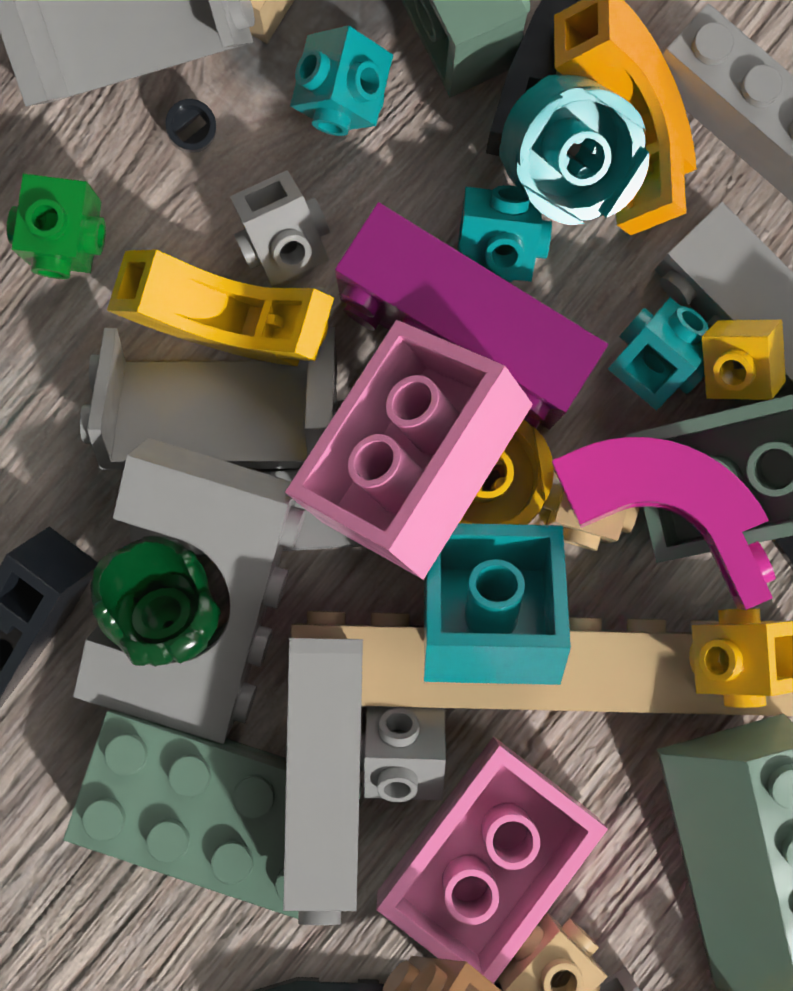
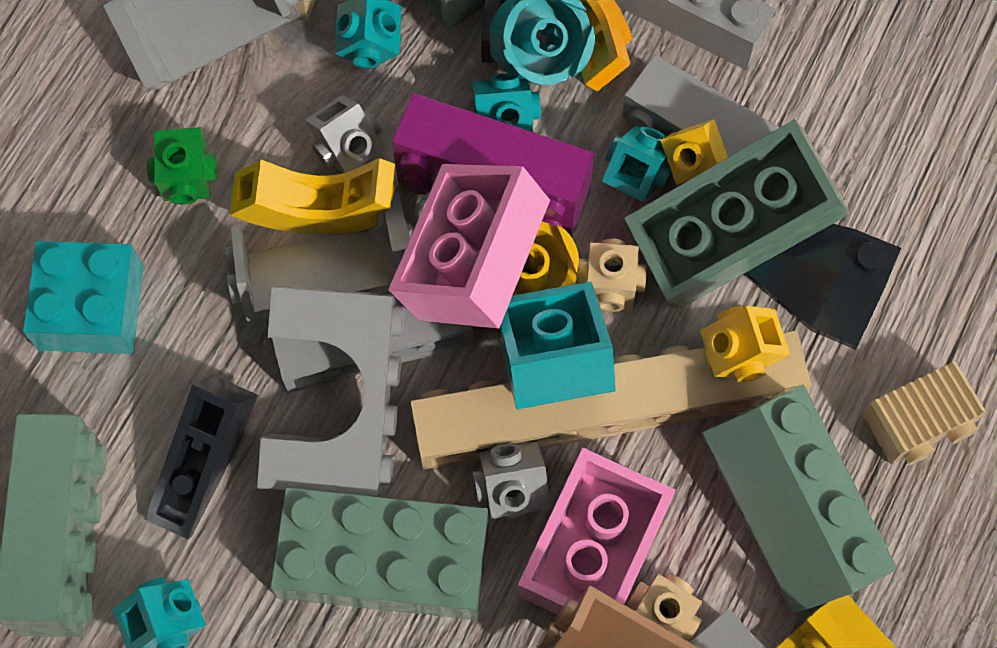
camera: 10 degrees left, 15 degrees down
dark green hair [90,536,221,667] -> none
black hinge [165,99,216,153] -> none
light grey slope [283,638,363,925] -> none
dark pink arch [552,437,776,610] -> none

